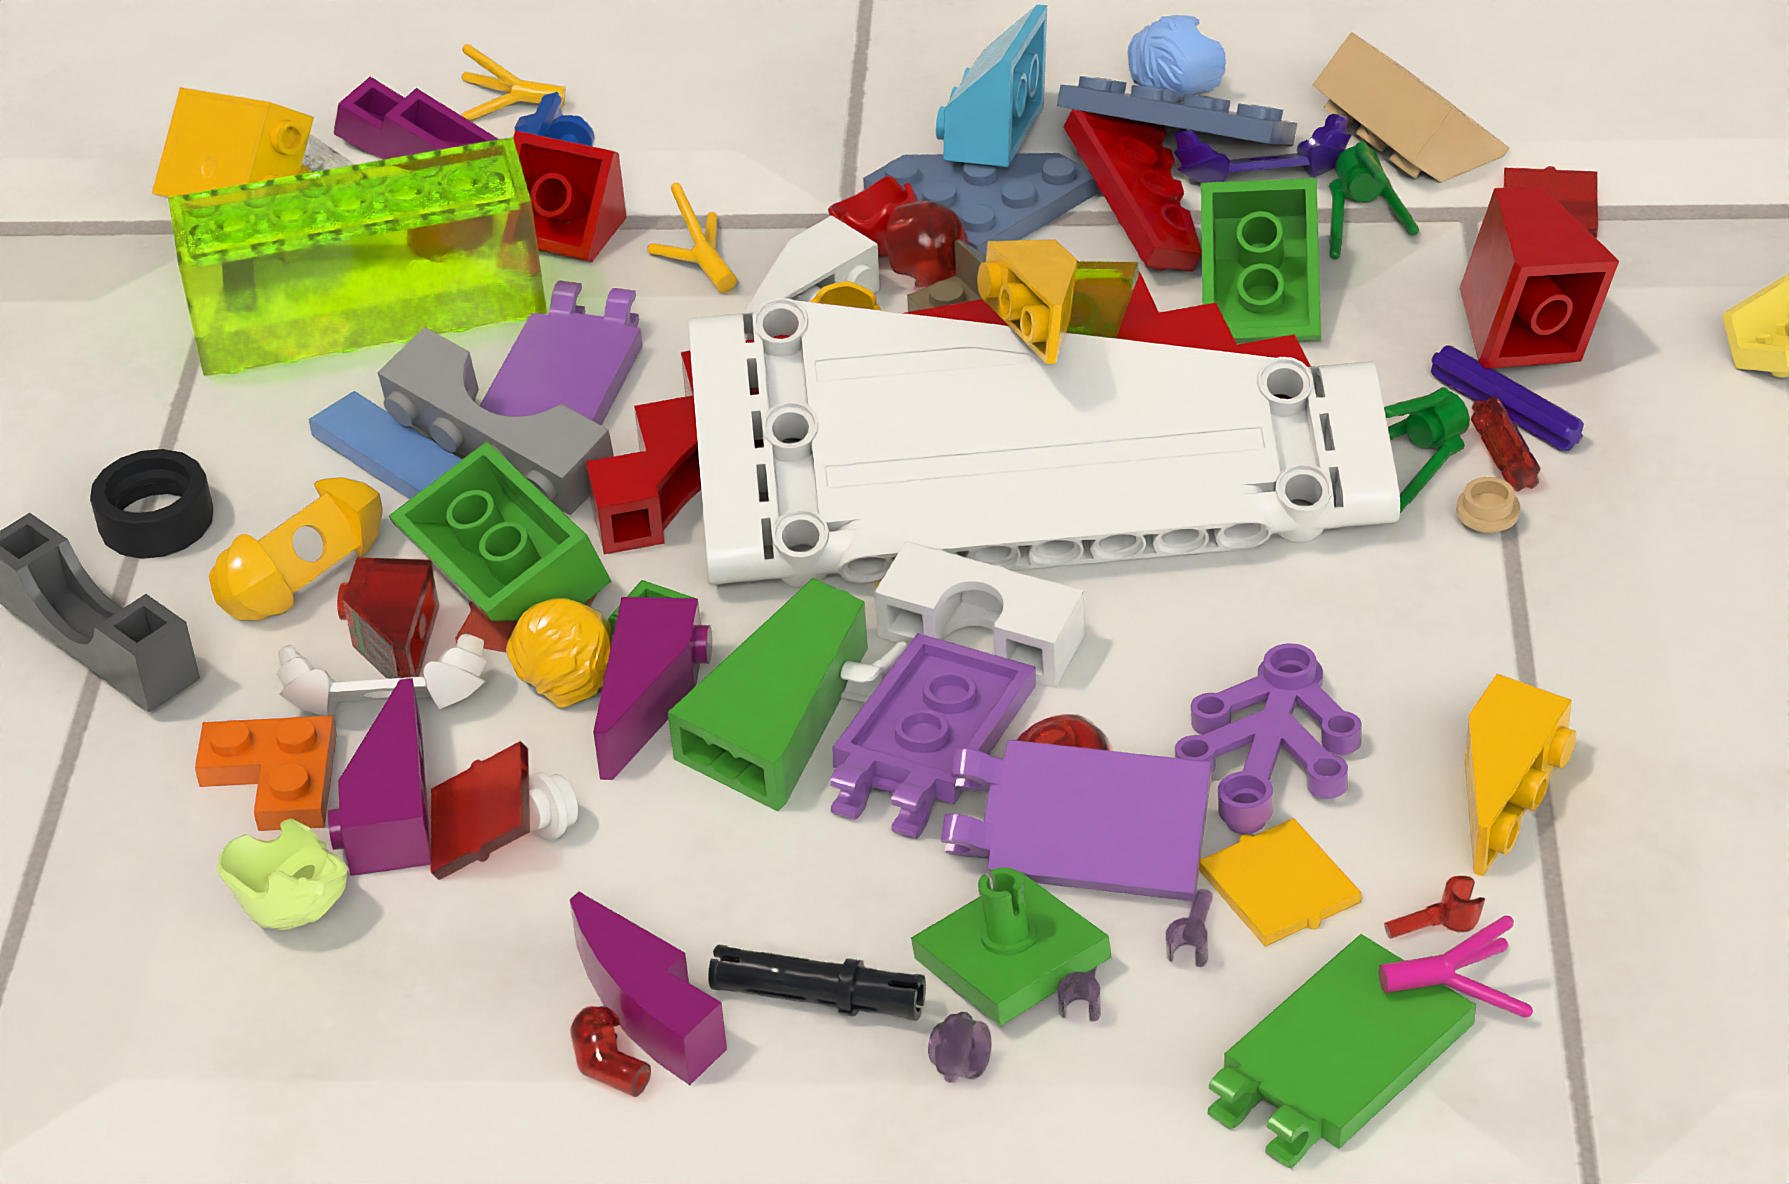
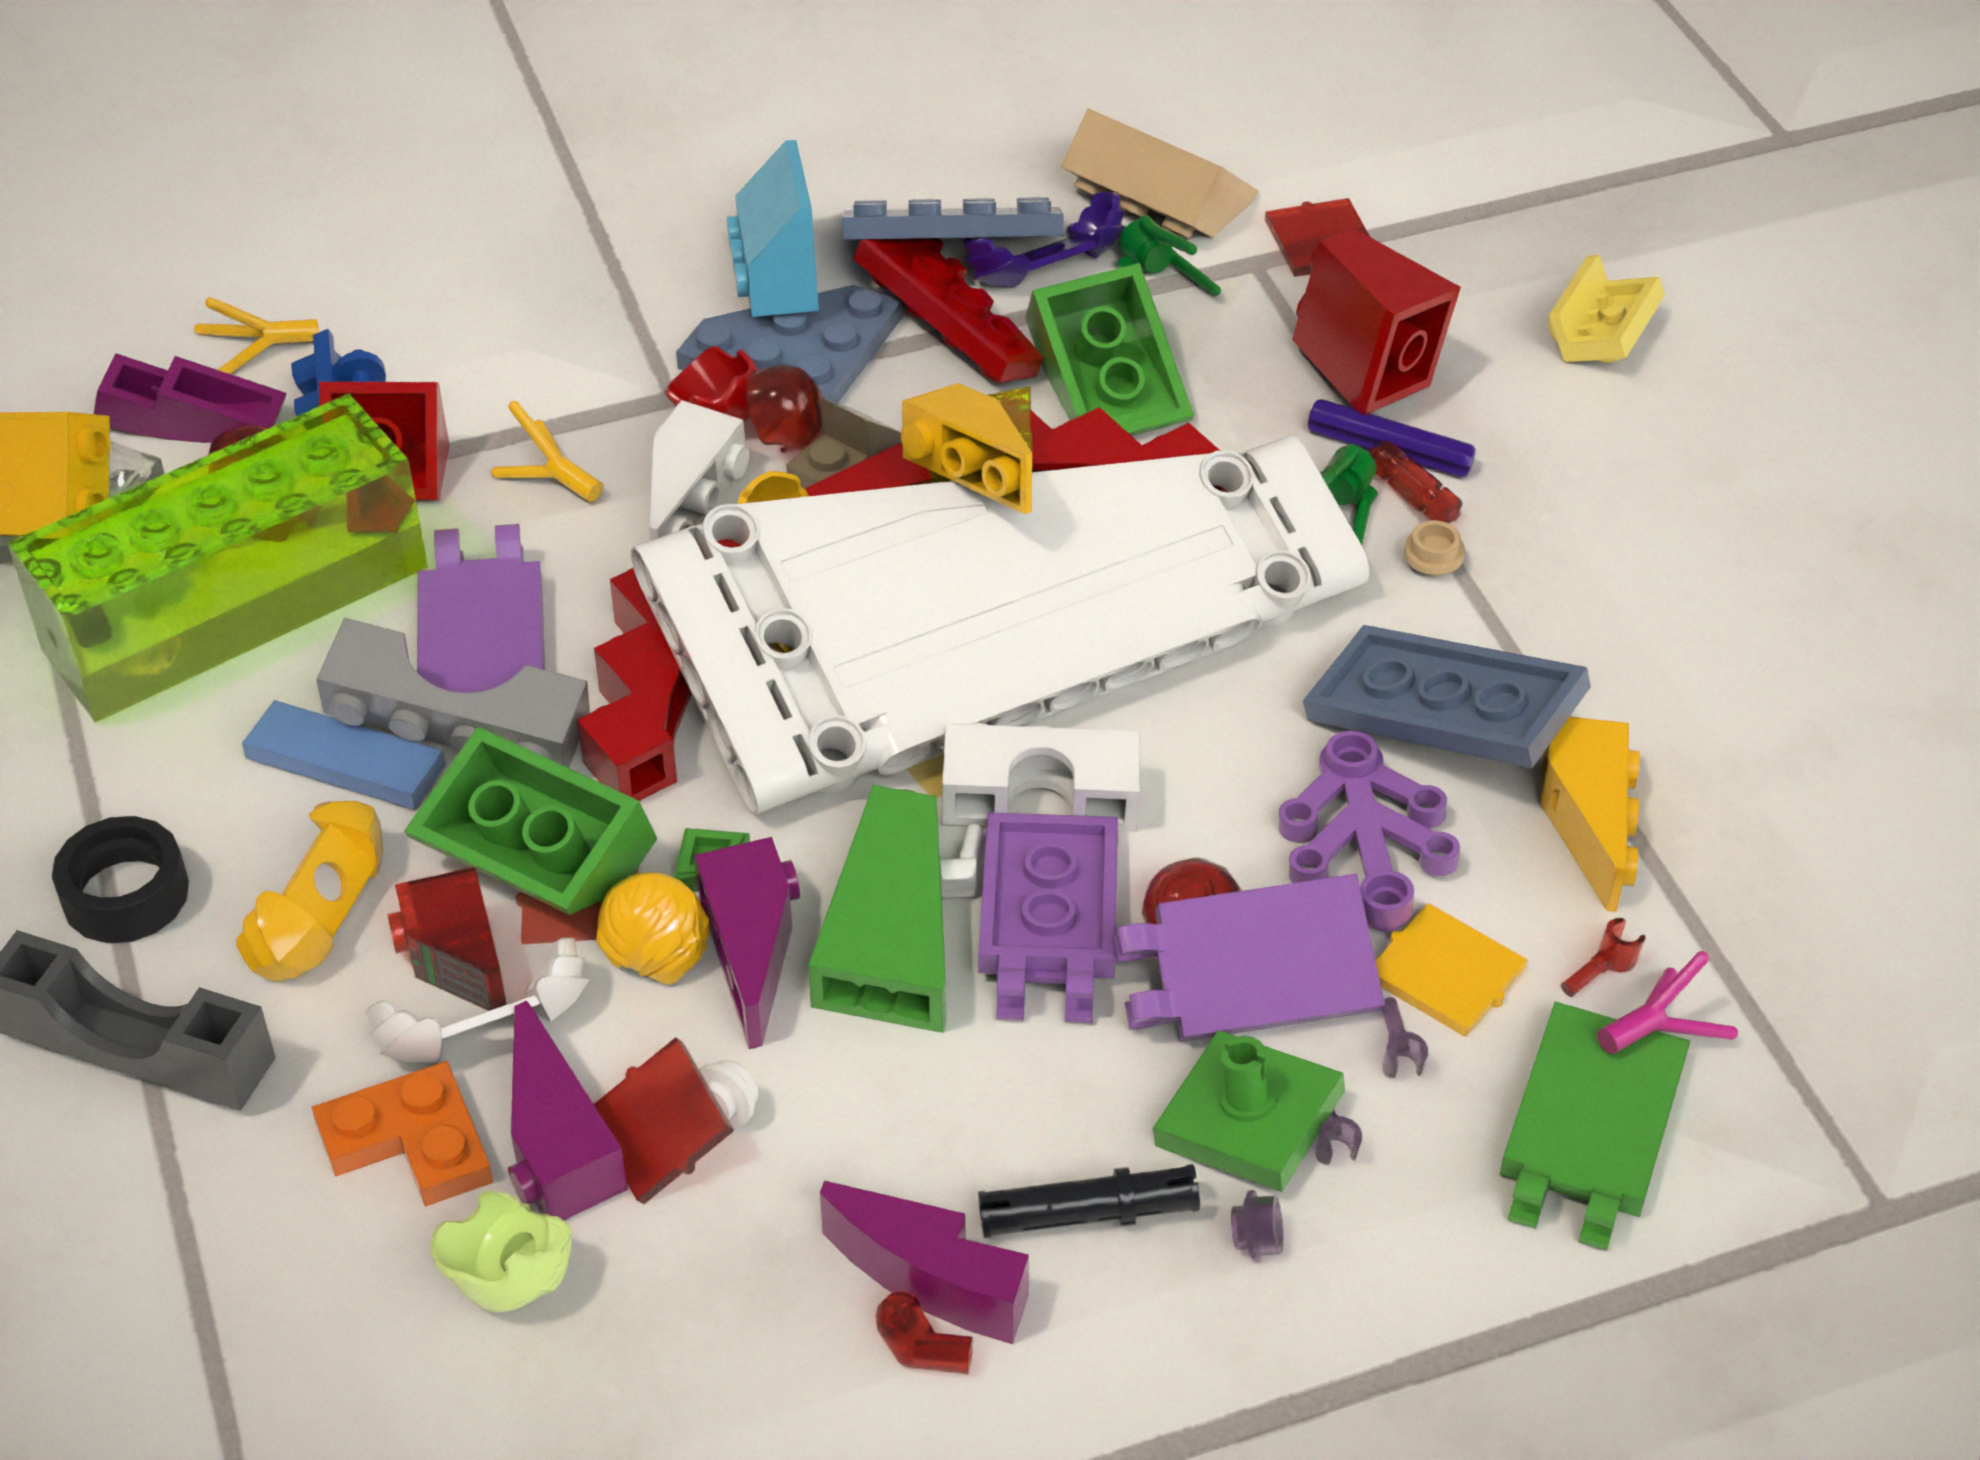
camera: 25 degrees left, 5 degrees up
light blue hair [1128,15,1226,101] -> none
none -> sand blue plate [1302,625,1591,768]

